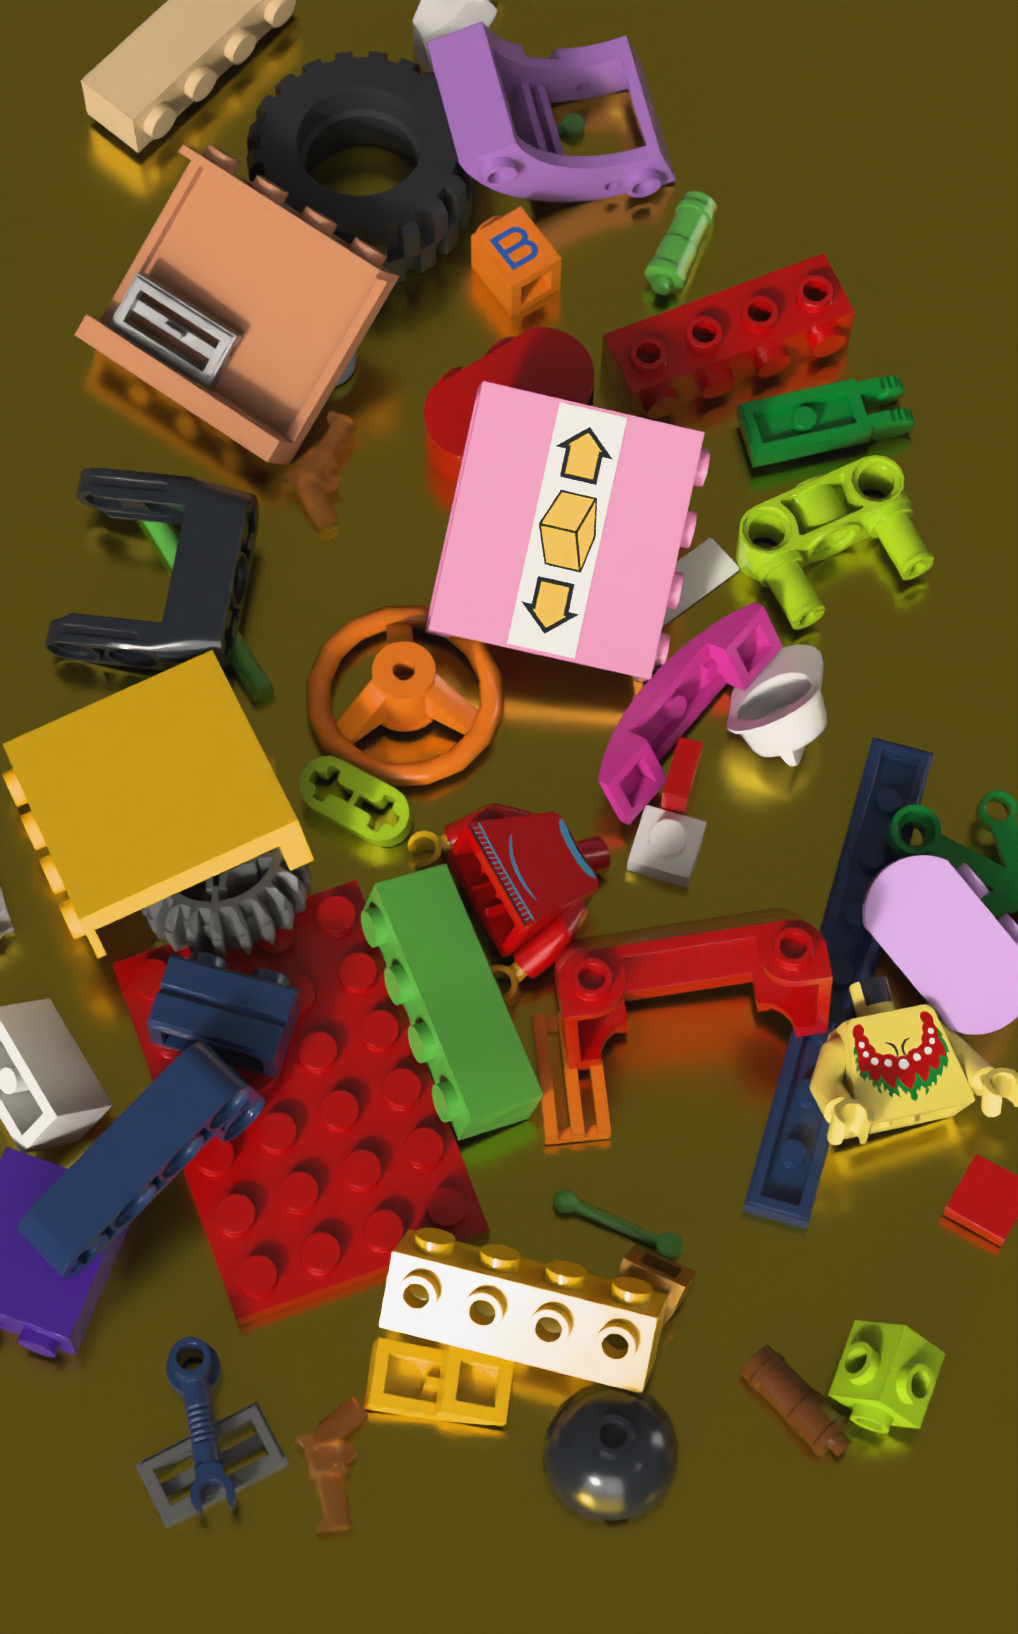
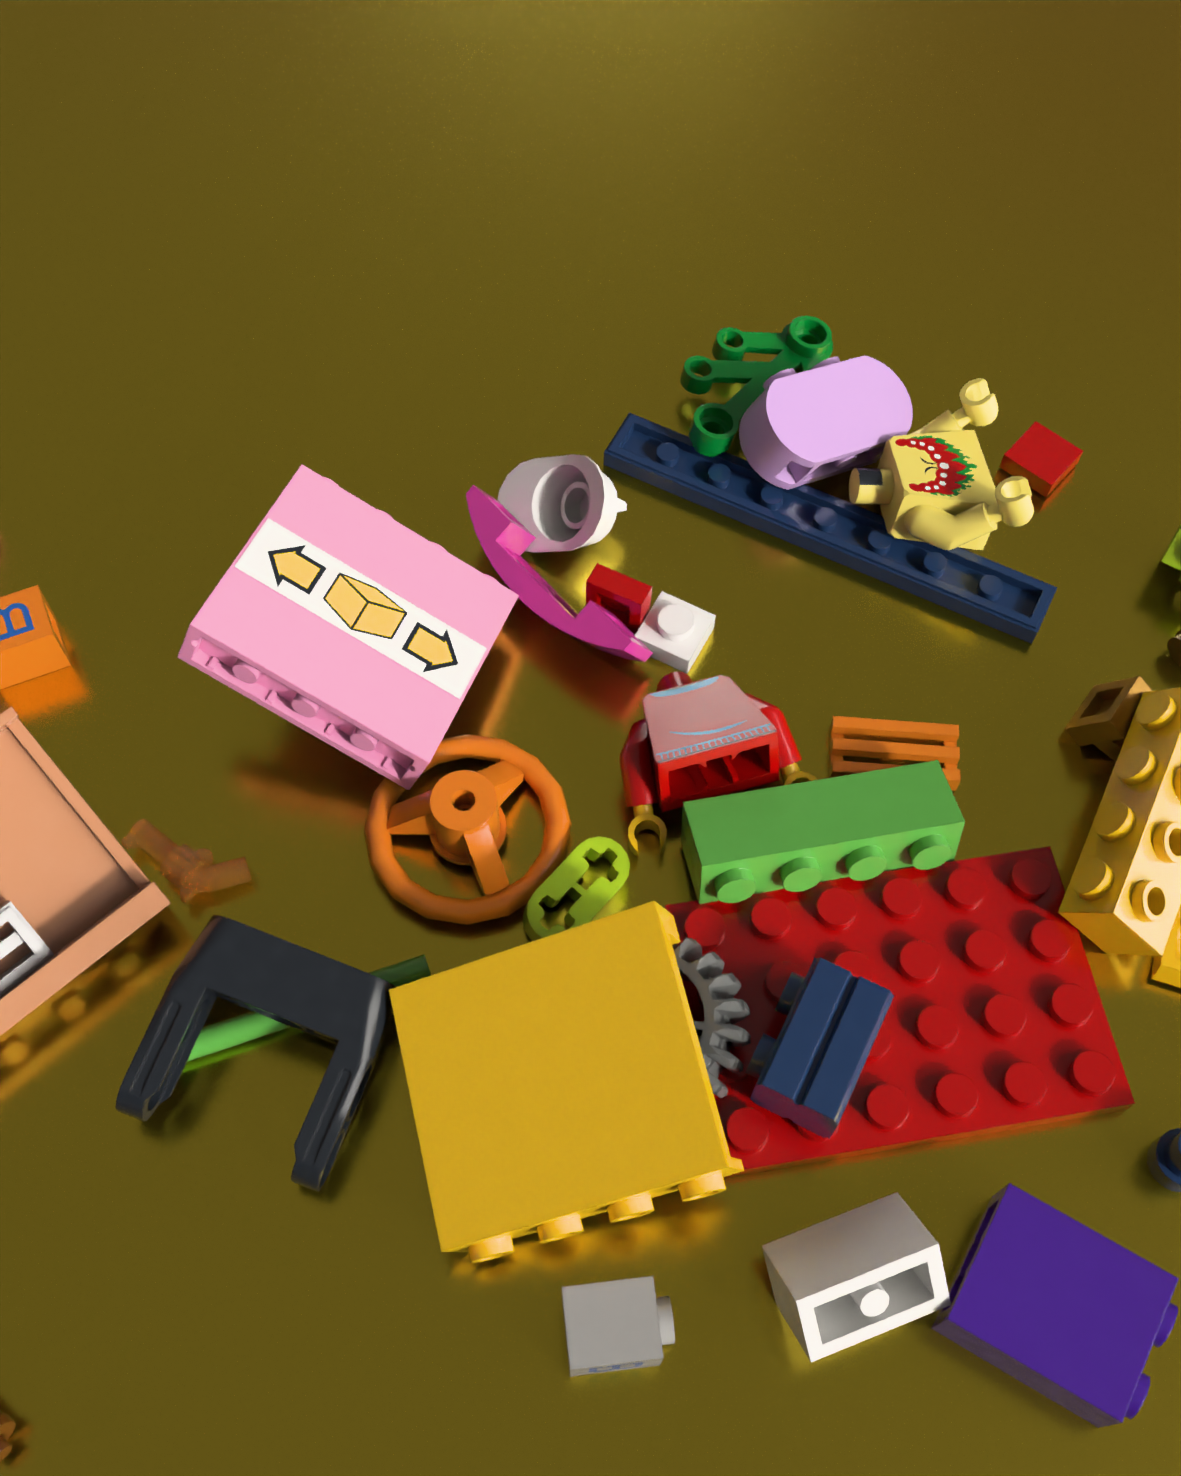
camera: 80 degrees left, 5 degrees down
dark blue beam [17,1041,265,1279] -> none
red brick [424,327,595,485] -> none
bright green hinge [553,1188,683,1261] -> none
red windscreen [554,908,833,1071] -> none
red brick [601,253,855,419] -> none
bright green piece [644,191,717,295] -> none
lime piece [736,455,934,630] -> none
green hinge [737,375,916,468] -> none

